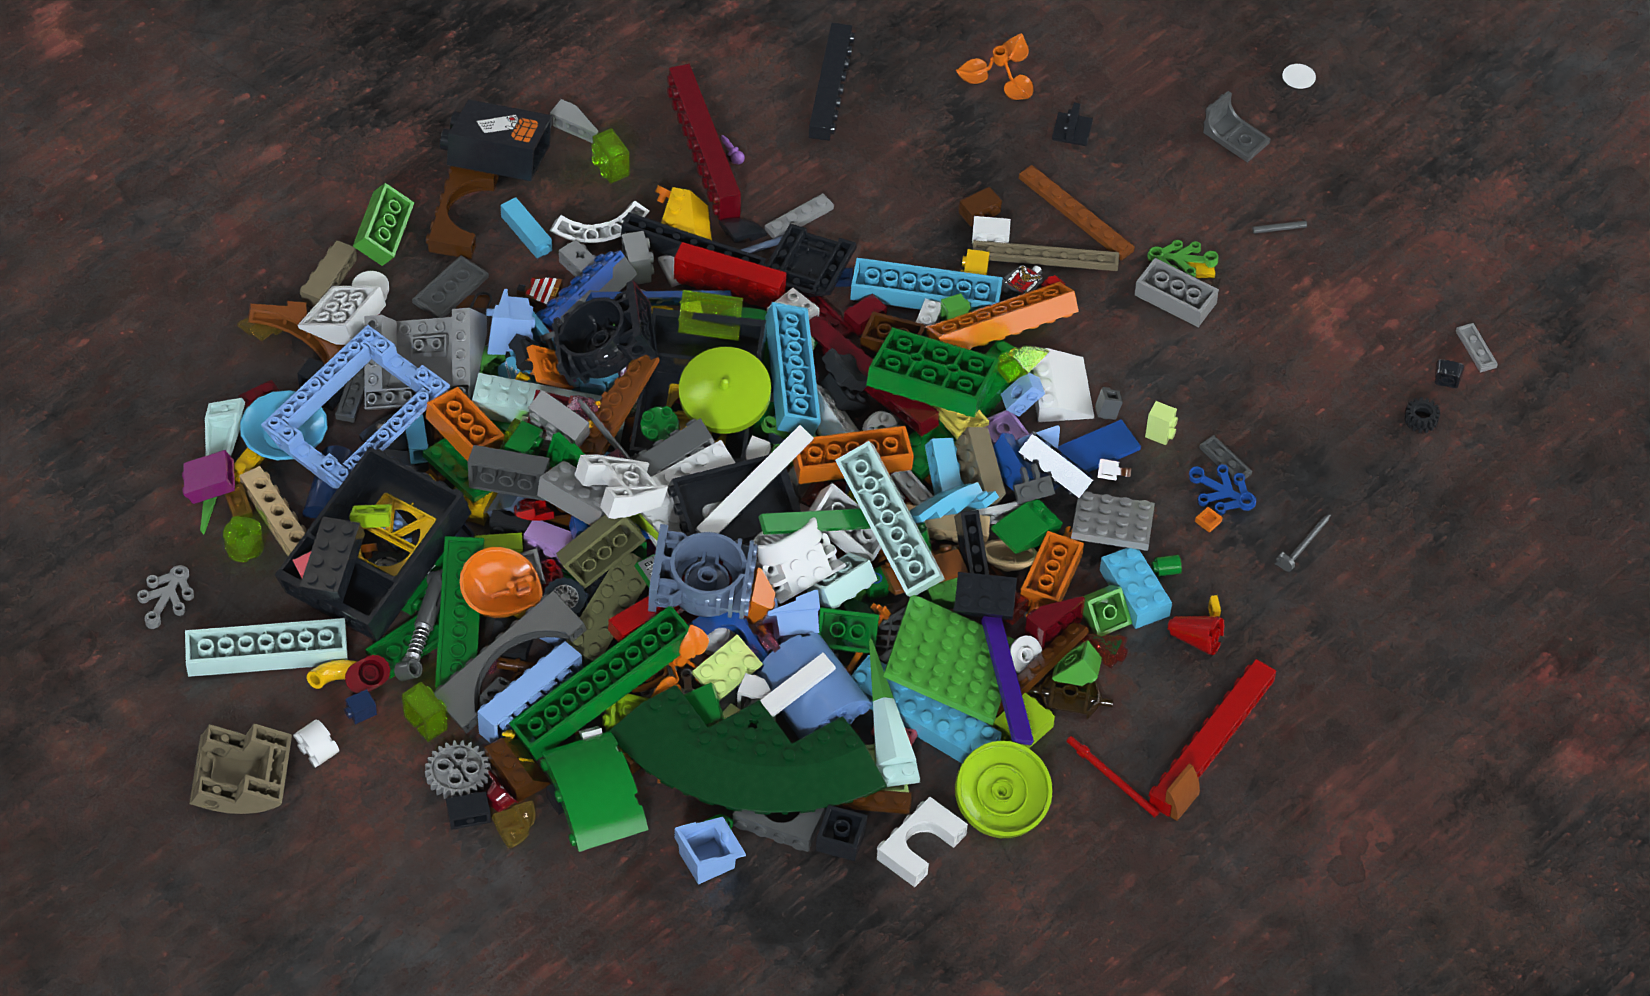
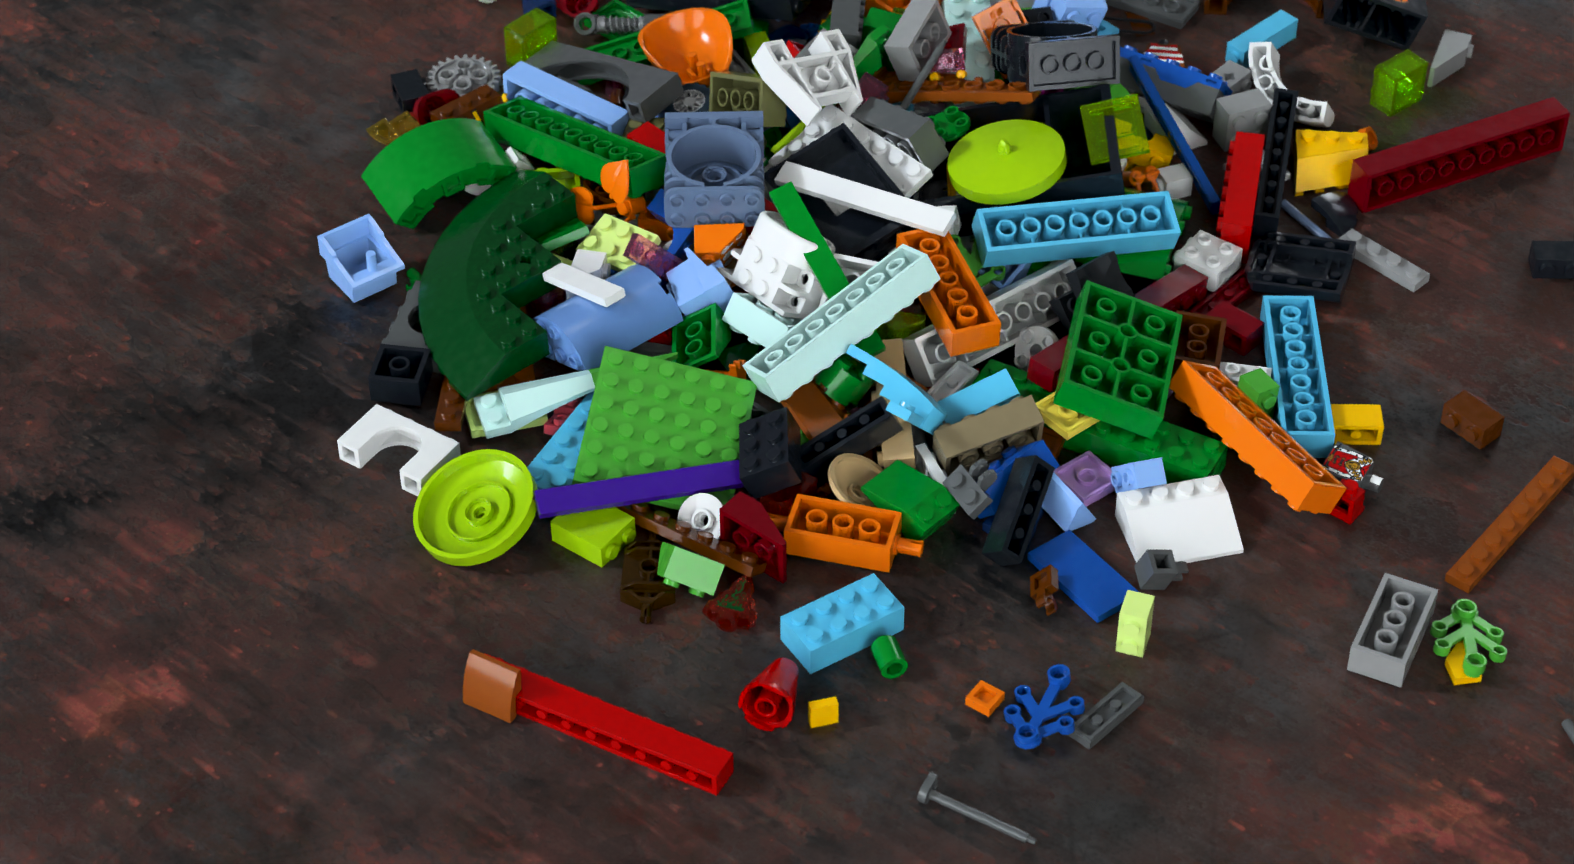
camera: 85 degrees right, 10 degrees down
medium lavender bar [721,135,745,165] -> none
white brick [972,216,1011,244] -> none
dark tan plate [973,240,1119,271] -> none
clear neon green slope [998,345,1050,383] -> none
red bar [1066,736,1160,818] -> none
light grey plate [1071,492,1155,551] -> none
bright green slope [1083,585,1133,637] -> none

